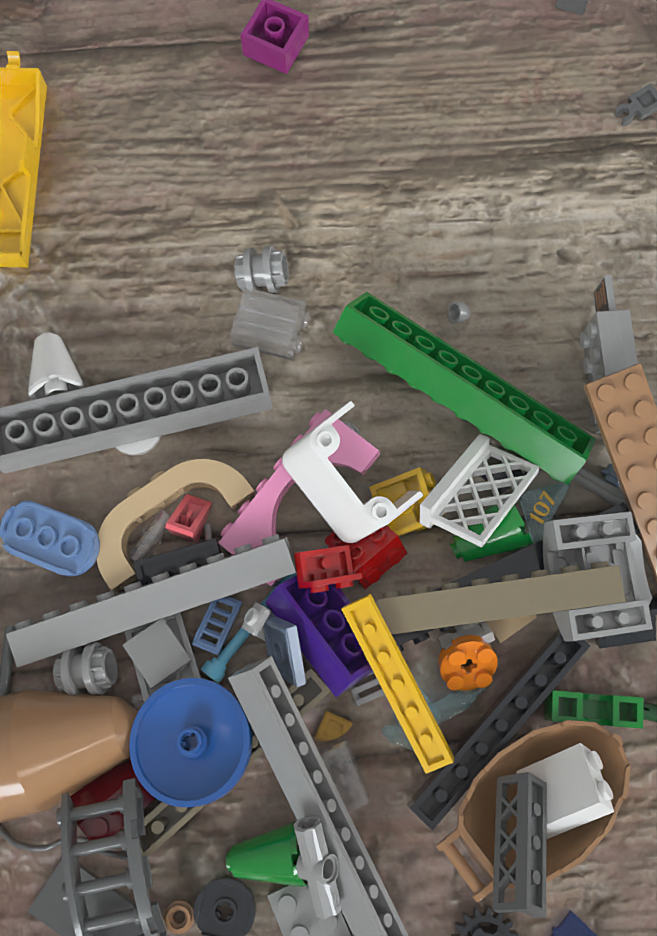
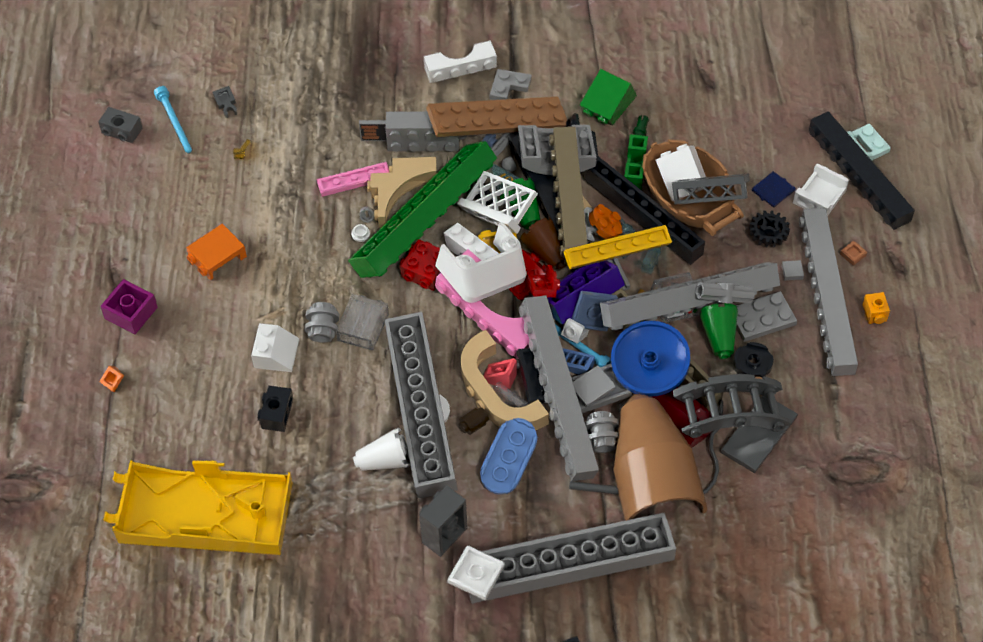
camera: 85 degrees left, 20 degrees down
none -> orange slope [99,365,124,392]
none -> medium azure piece [154,86,192,153]
none -> orange panel [186,223,247,280]
none -> clear yellow hand [233,139,251,159]
none -> white slope [251,323,299,372]
none -> black brick [257,385,294,432]
none -> bright pink tile [317,162,389,197]
none -> white plate [351,224,370,242]
none -> tan arch [367,157,437,228]
none -> red brick [399,239,441,291]
none -> white arch [444,223,499,261]
none -> dark brown brick [459,407,489,435]
none -> light grey hinge [501,156,516,172]
none -> reddish brown cone [520,218,567,270]

